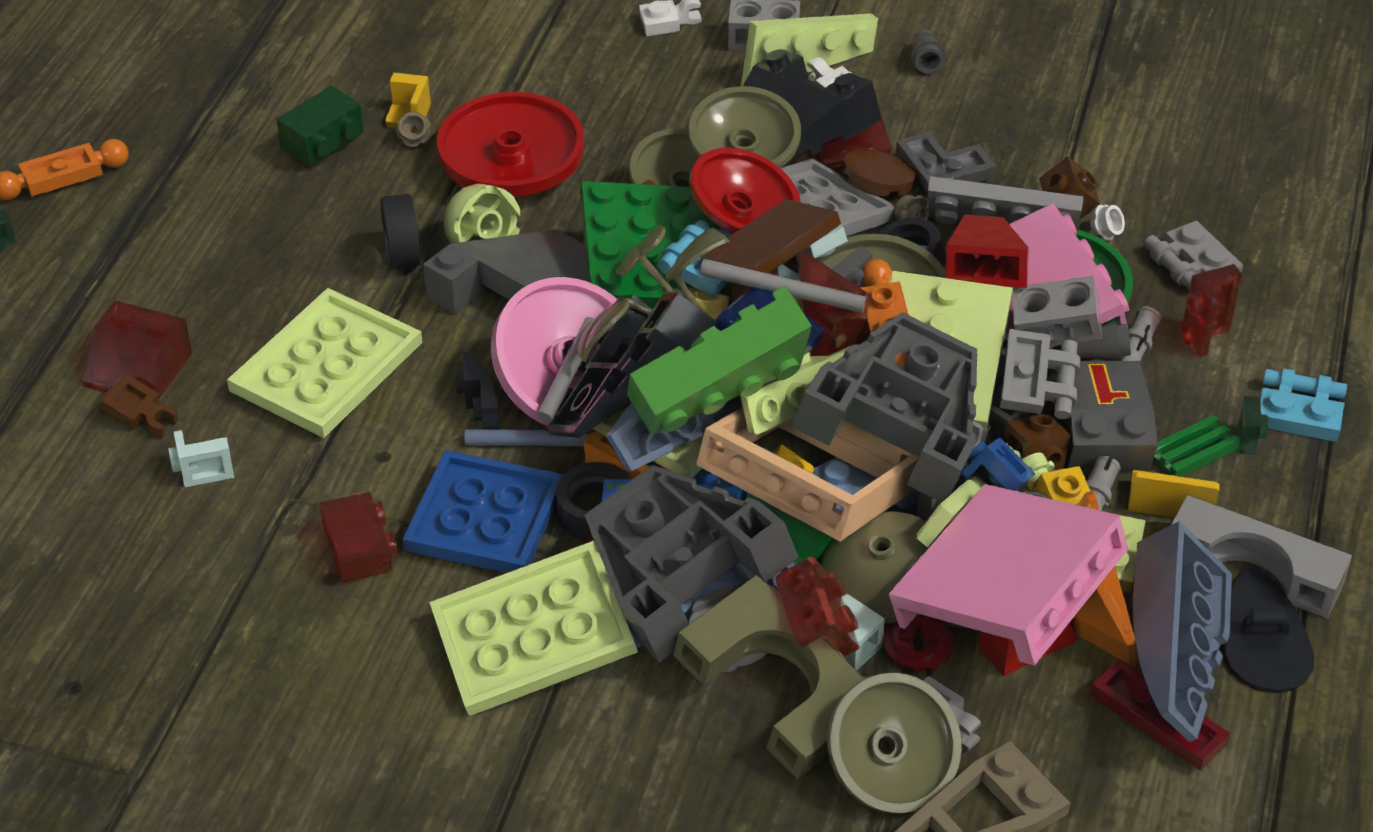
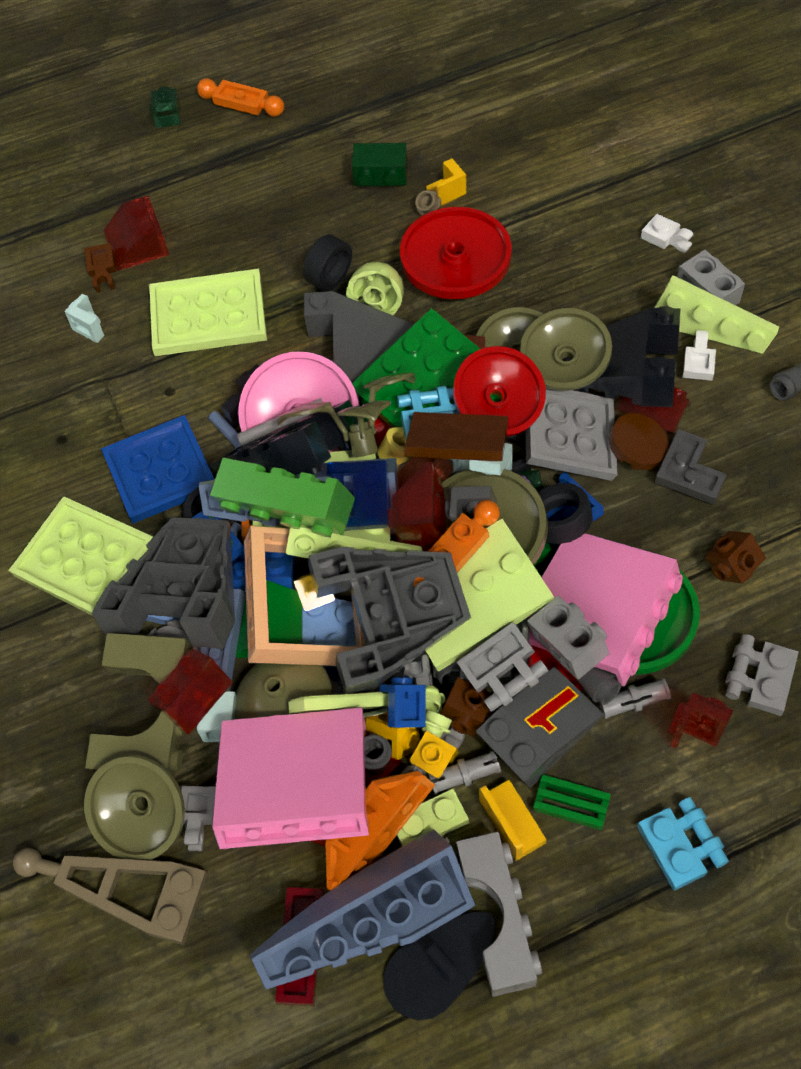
camera: 55 degrees right, 15 degrees up
clear red brick [319,490,398,583] -> none
light grey bar [700,259,866,313] -> none
dark tan plate [894,195,929,221] -> none
light grey plate [928,176,1083,230] -> none
red slope [946,215,1029,288] -> none
white plate [1090,205,1125,241] -> none
clear green plate [1237,396,1268,455] -> none

